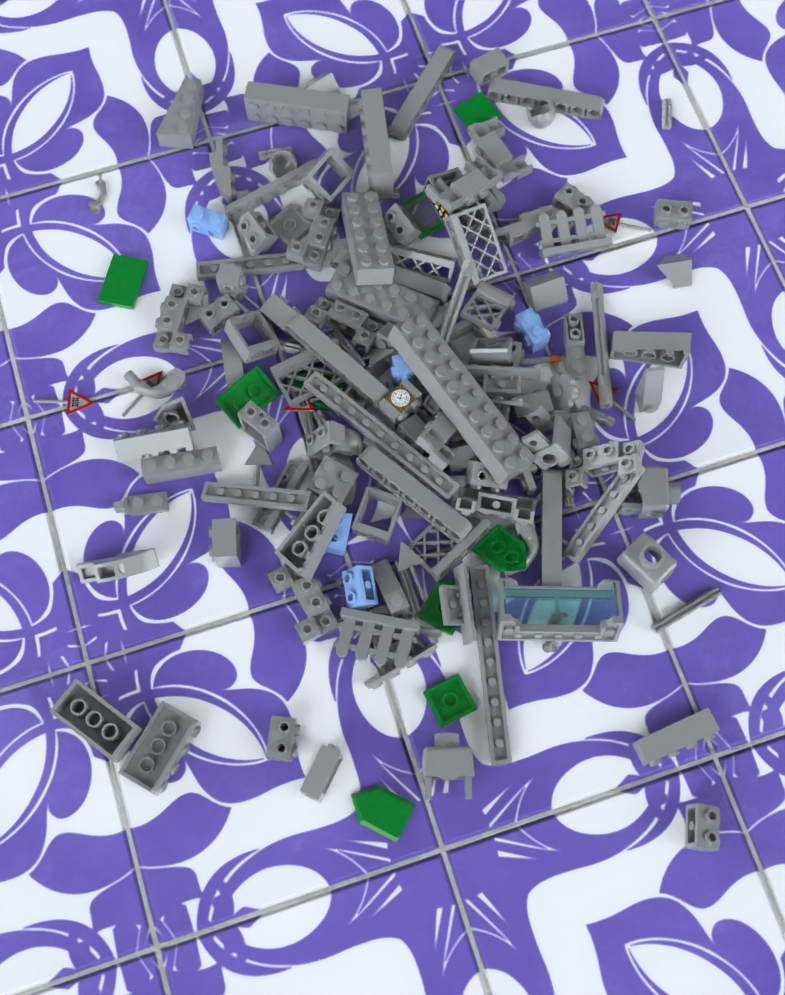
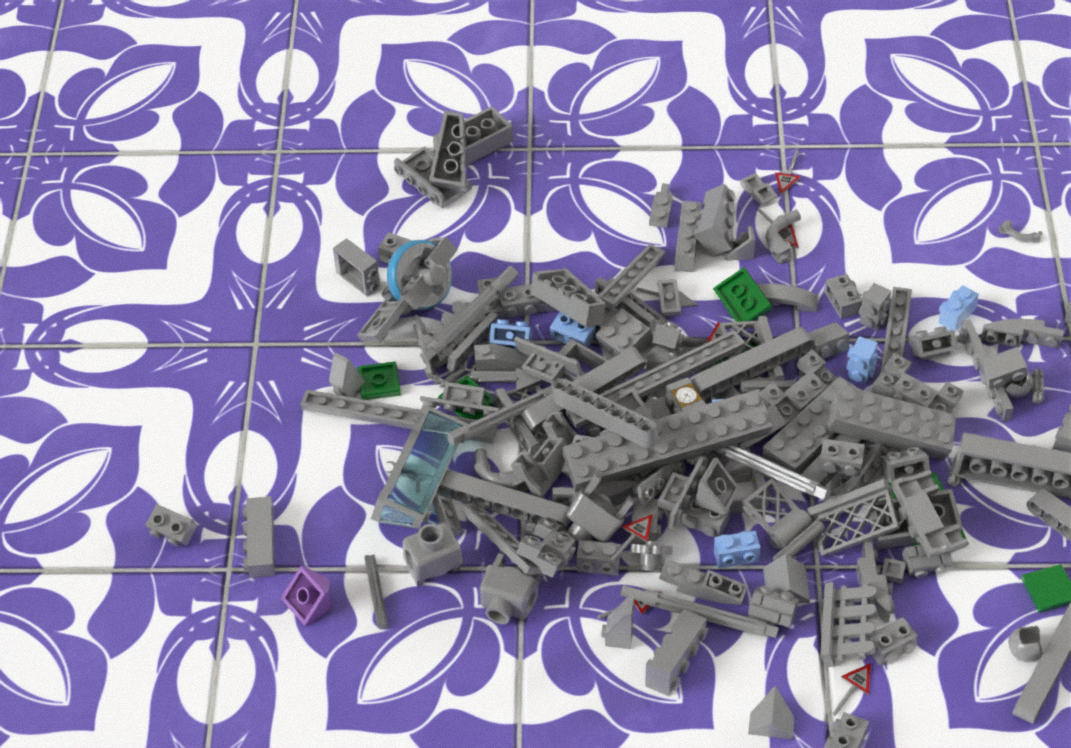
camera: 110 degrees right, 20 degrees down
light grey slope [76,548,160,584] -> none
green tile [98,254,149,310] -> none
light grey bracket [153,283,207,355] -> none
light grey brick [209,518,241,568] -> none
light grey window [224,310,281,364] -> none
light grey window [237,400,283,454] -> none
light grey tile [268,203,312,247] -> none
light grey window [300,147,355,205] -> none
green tile [351,785,415,843] -> none
light grey piece [421,733,475,800] -> none
light grey bracket [467,116,533,184] -> none
green tile [471,524,527,572] -> none
light grey piece [519,355,562,365] -> none
light grey axle [579,405,615,427] -> none
none -> medium lavender slope [280,566,332,626]
none -> light grey slope [329,353,365,397]
none -> piece [357,237,458,342]
none -> light grey piece [420,266,519,362]
none -> light grey wedge [429,111,467,193]
none -> light grey plate [432,495,463,536]
none -> light grey piece [447,386,553,446]
none -> light grey bracket [514,337,583,384]
none -> light grey beam [551,379,659,448]
none -> piece [610,514,653,562]
none -> light grey plate [657,279,681,317]
none -> light grey slope [740,173,778,205]
none -> light grey brick [748,585,799,627]
none -> light grey axle [773,520,825,561]
none -> light grey brick [819,439,865,476]
none -> light blue brick [846,336,878,384]
none -> light grey plate [881,558,906,584]
none -> light grey brick [980,347,1027,389]

